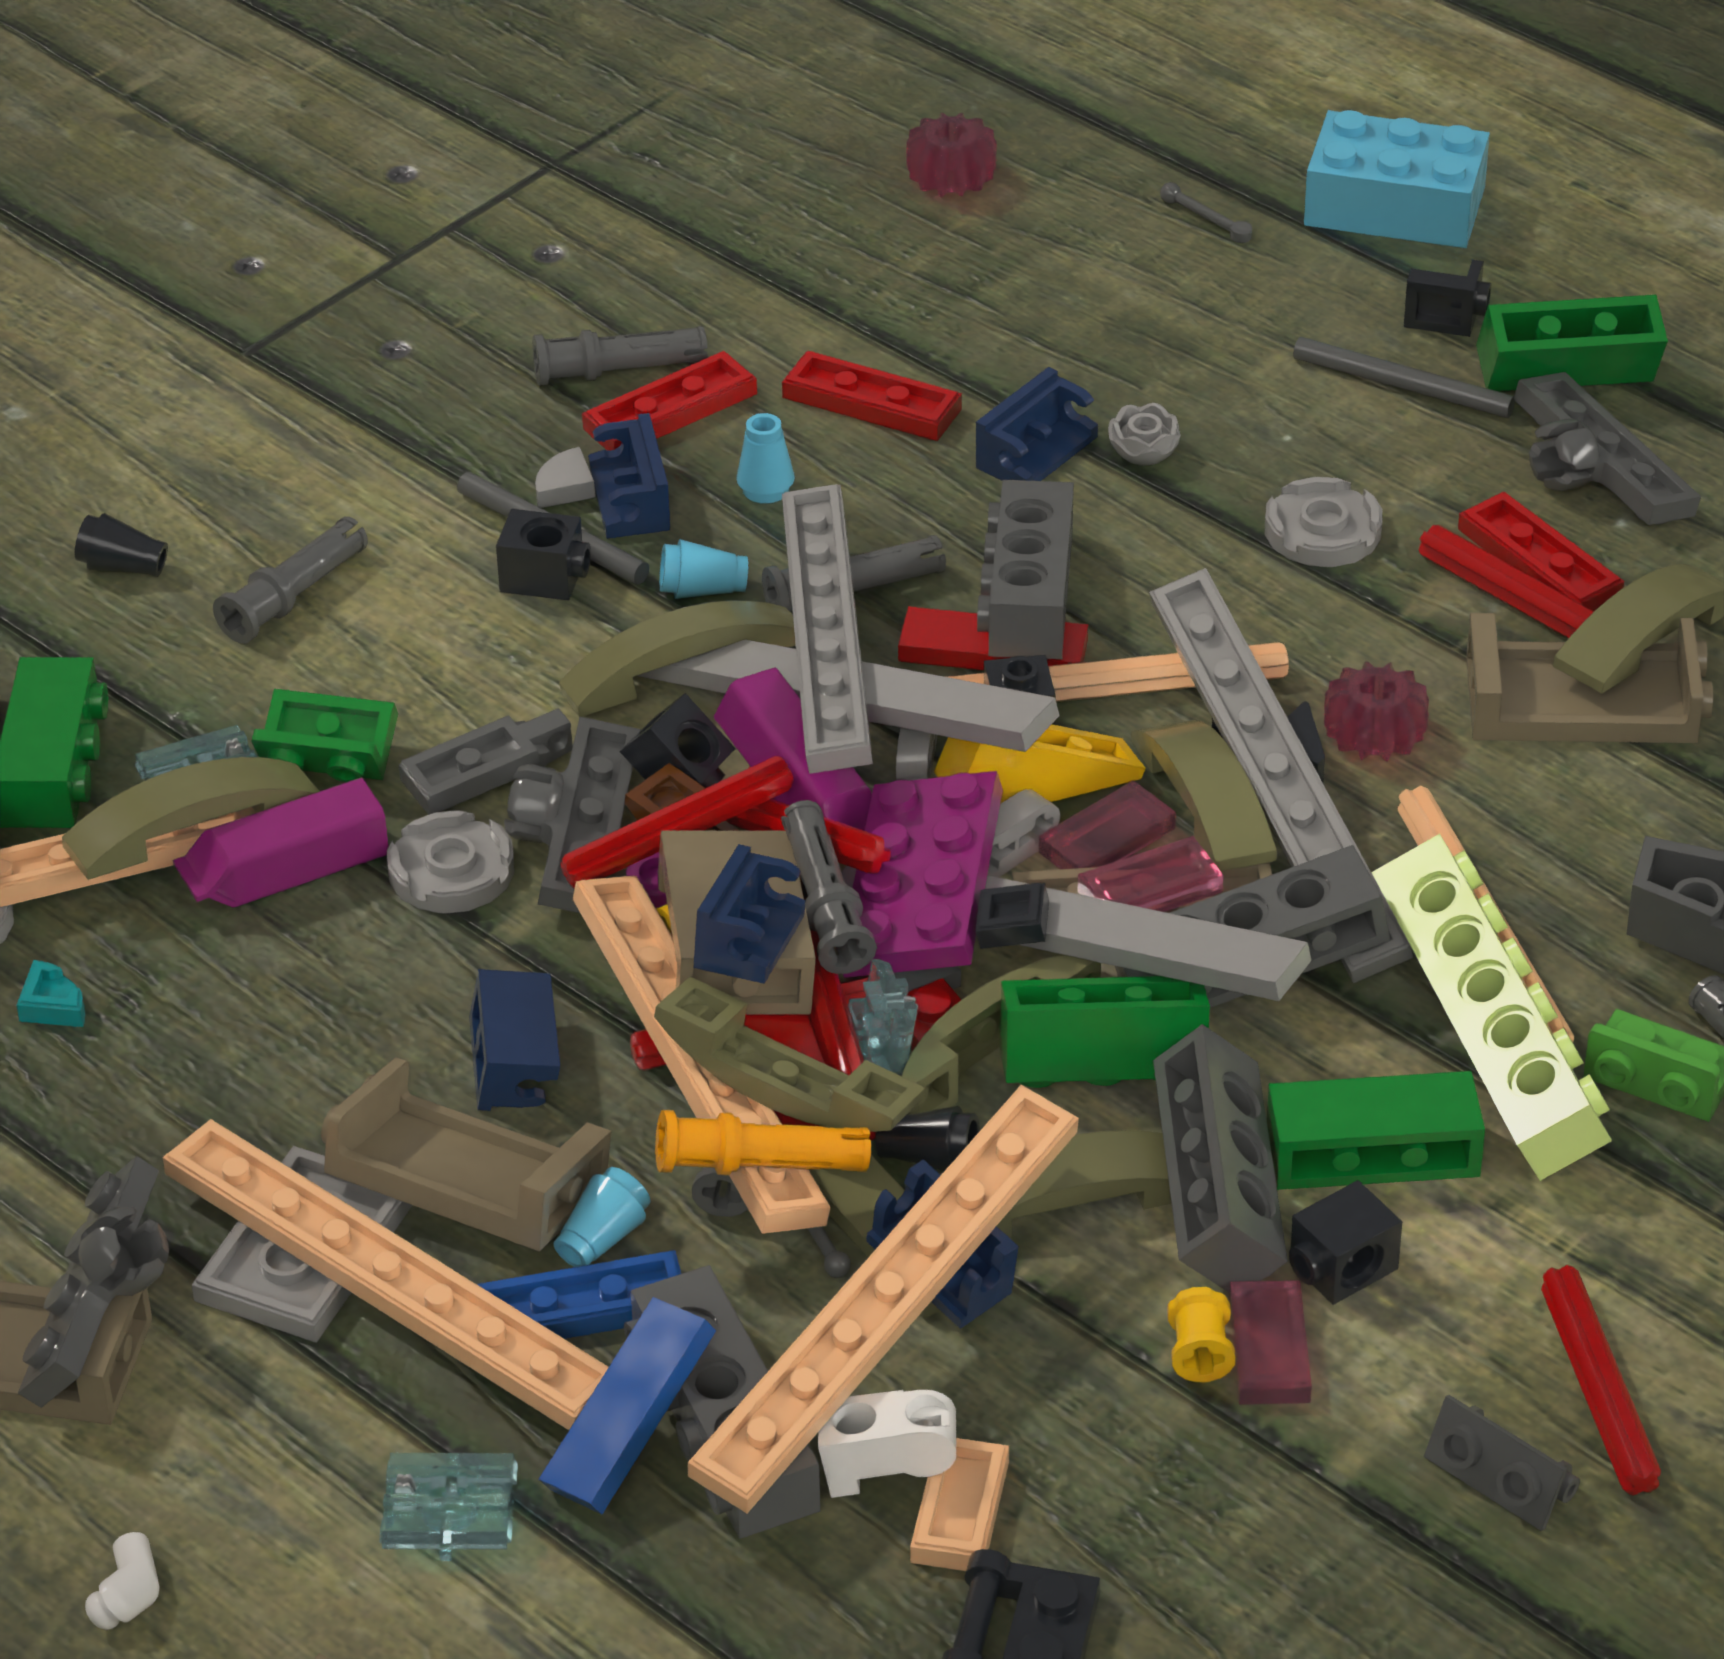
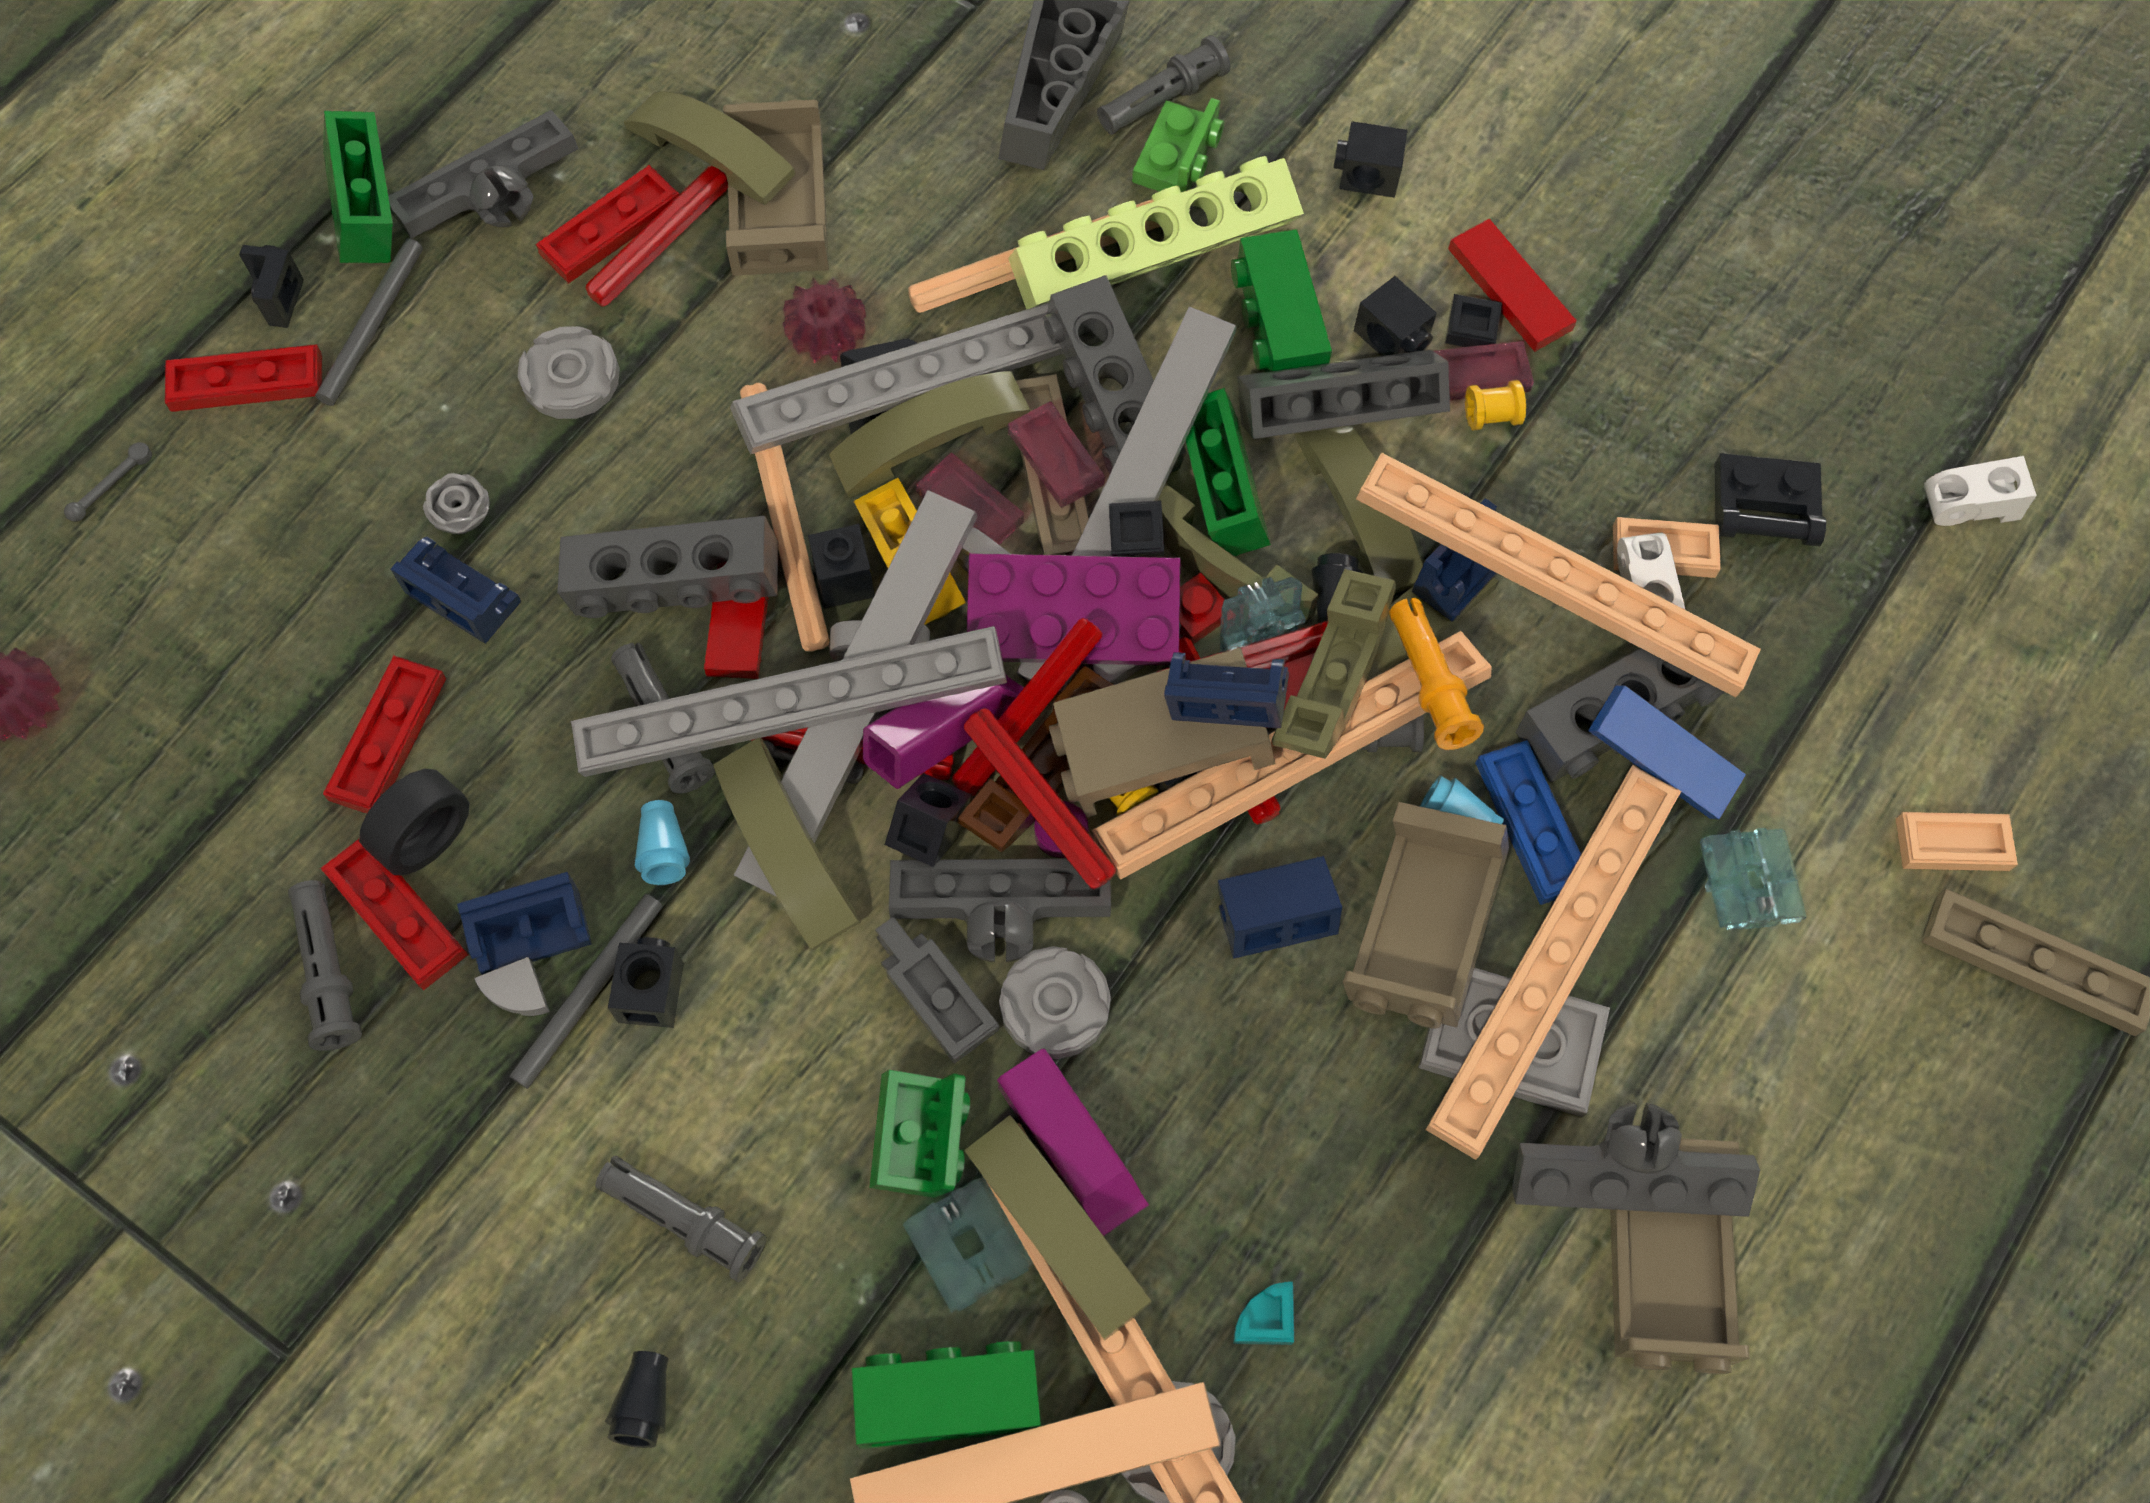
camera: 100 degrees left, 25 degrees up
white arm [85,1532,160,1630] -> none
medium azure cone [736,413,795,504] -> none
dark grey pin [781,800,877,974] -> none
medium azure brick [1304,110,1490,248] -> none
dark grey hinge [1424,1395,1580,1531] -> none
red axle [1541,1265,1661,1496] -> none
none -> red tile [165,344,322,412]
none -> black tyre [359,768,470,875]
none -> black brick [1333,121,1408,198]
none -> black tile [1445,294,1502,352]
none -> red tile [1448,219,1577,352]

